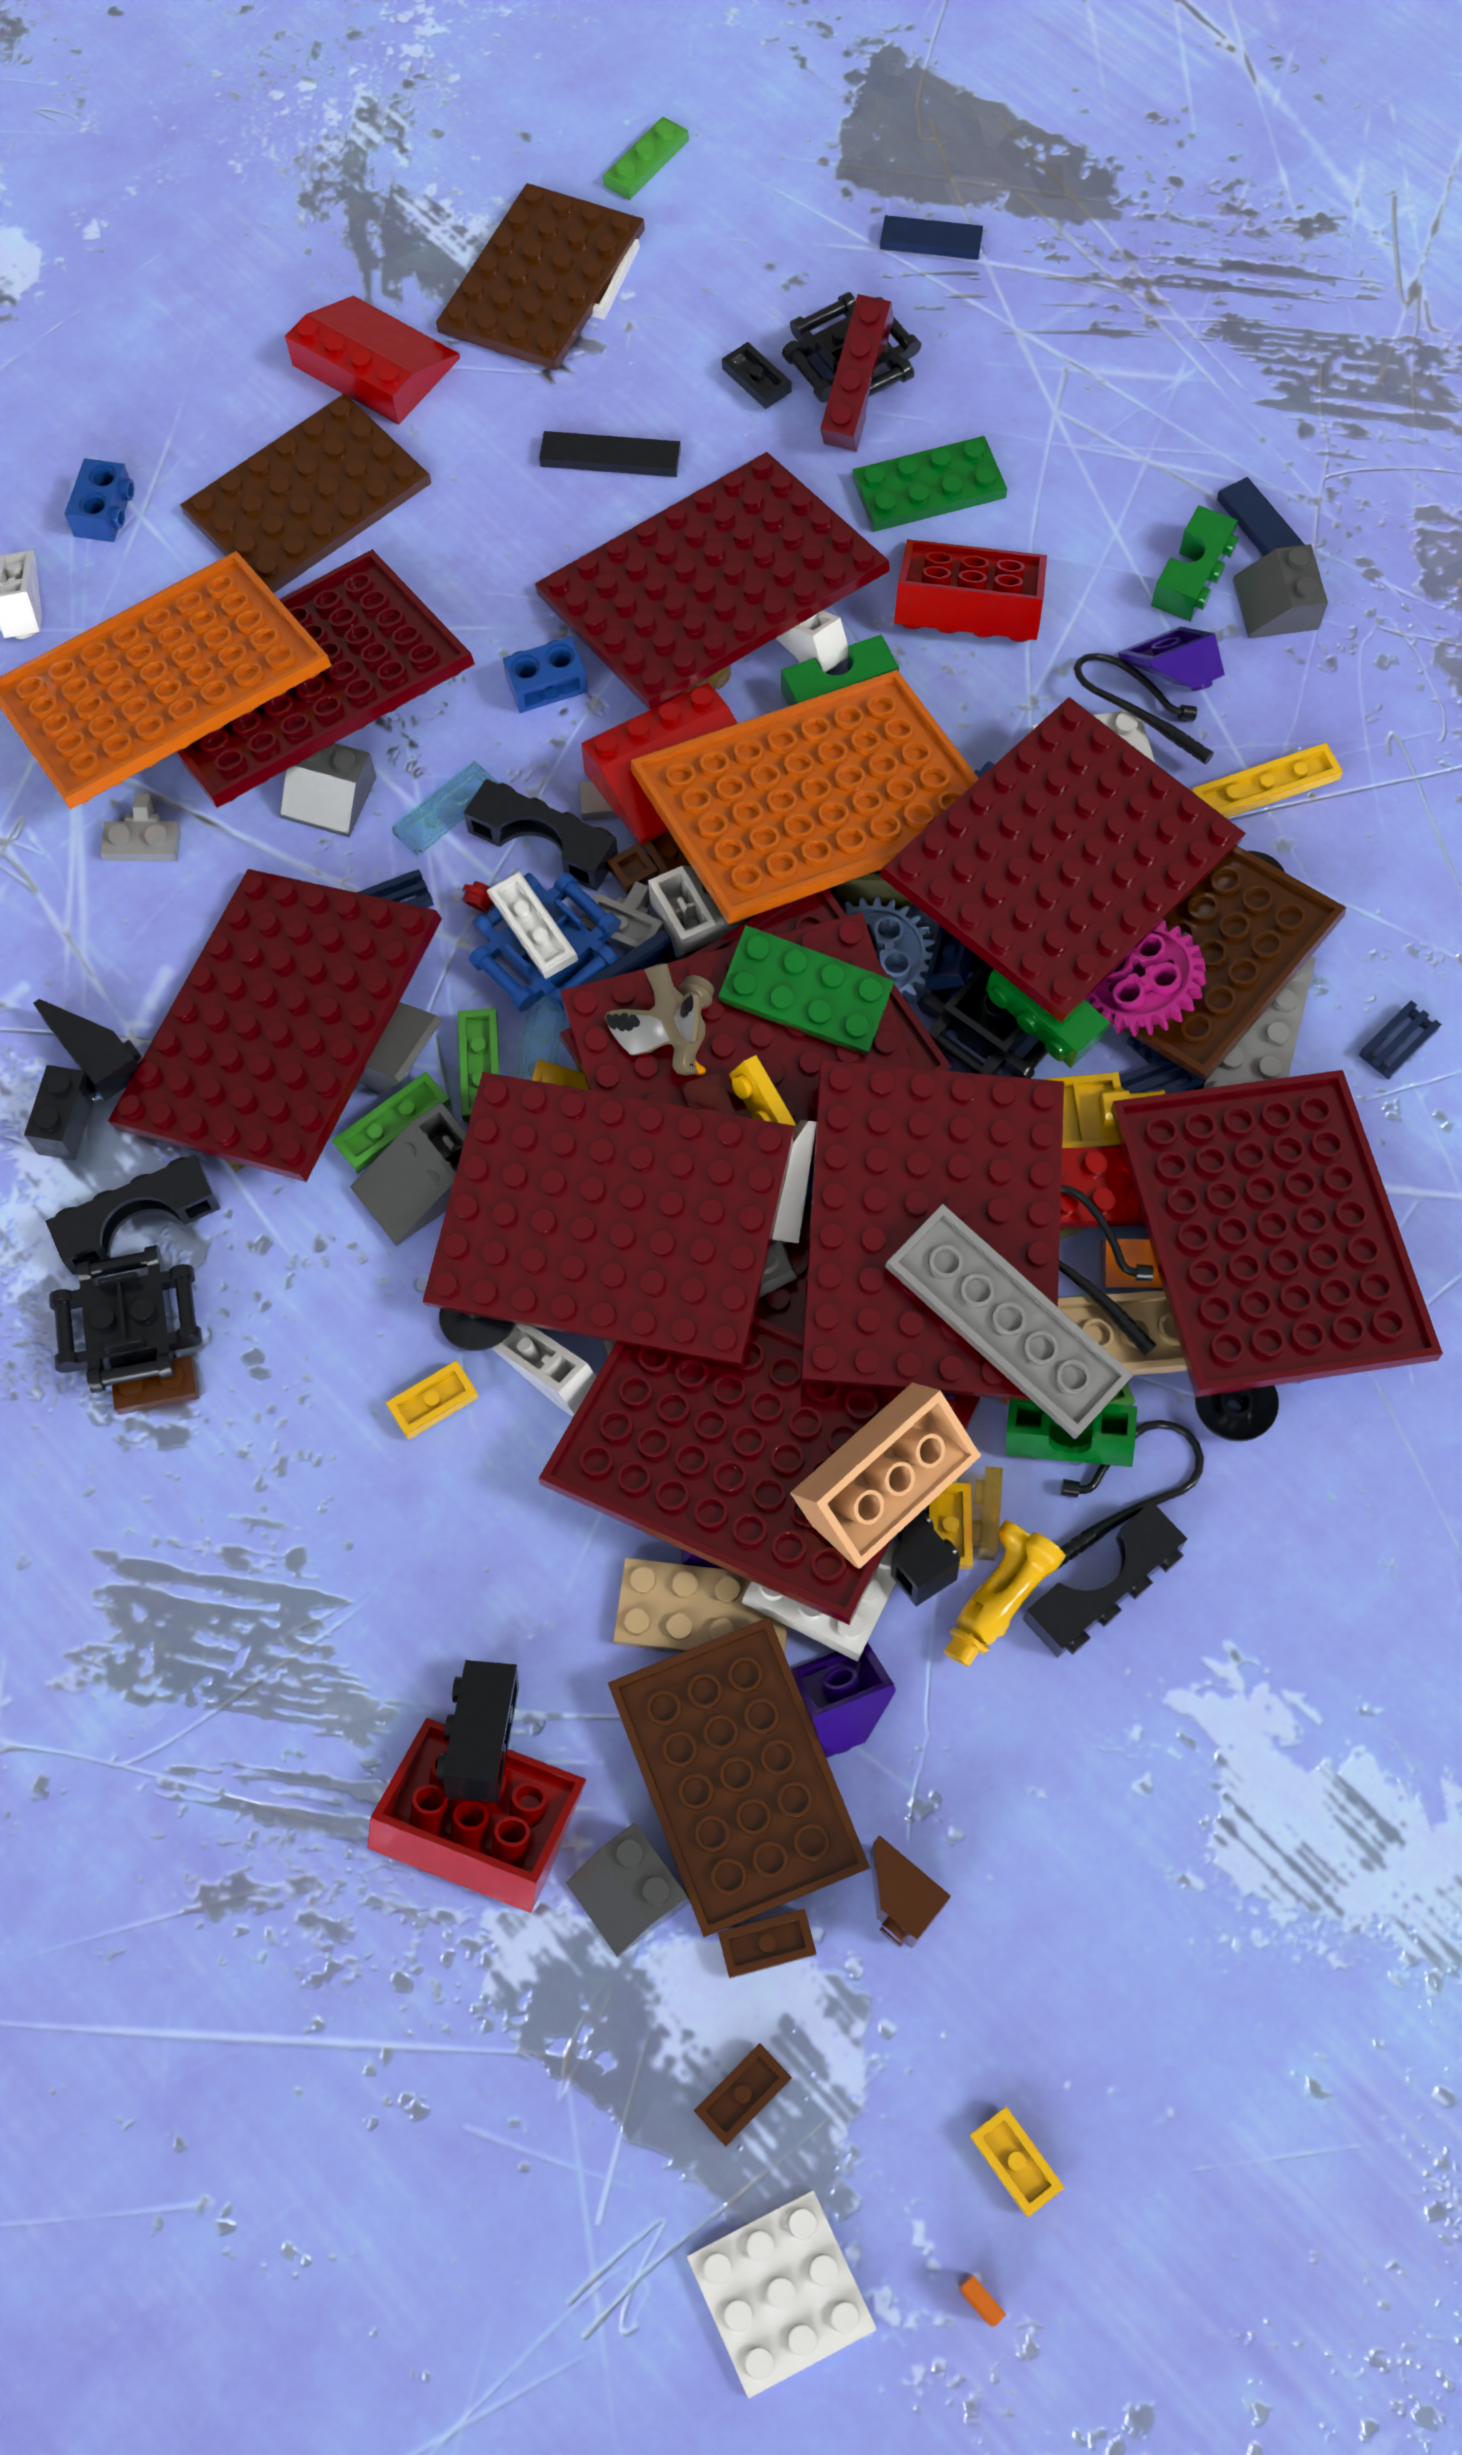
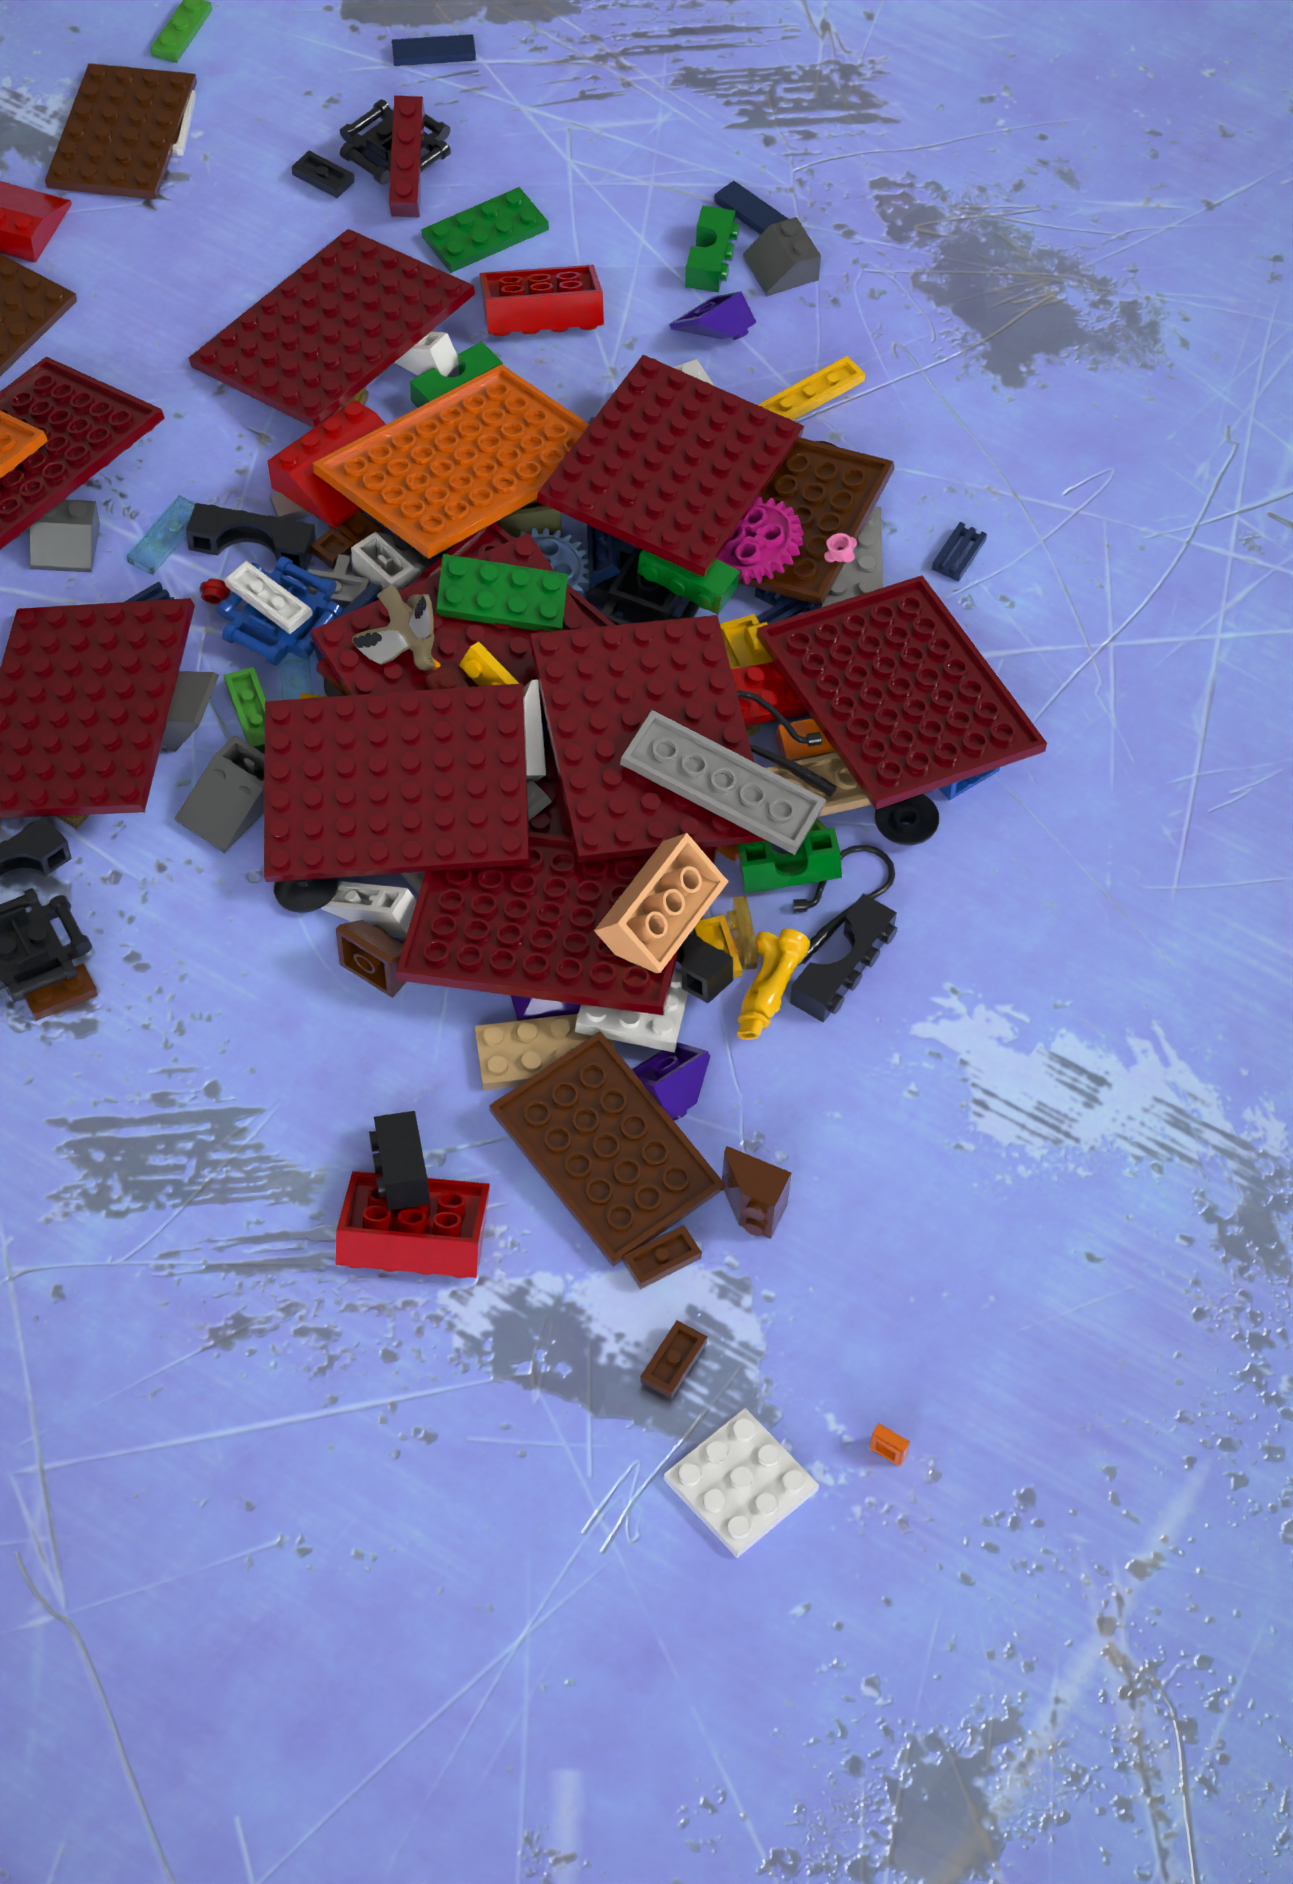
camera: 20 degrees left, 10 degrees down
bright green plate [332,1072,451,1174] -> none
yellow plate [385,1360,479,1440] -> none
blue brick [503,637,588,713] -> none
black tile [539,431,681,477] -> none
dark grey slope [566,1823,690,1958] -> none
yellow plate [969,2106,1065,2217] -> none
black piece [1073,653,1214,765] -> none
none -> reddish brown slope [336,920,406,998]
none -> bright pink plate [824,533,857,563]

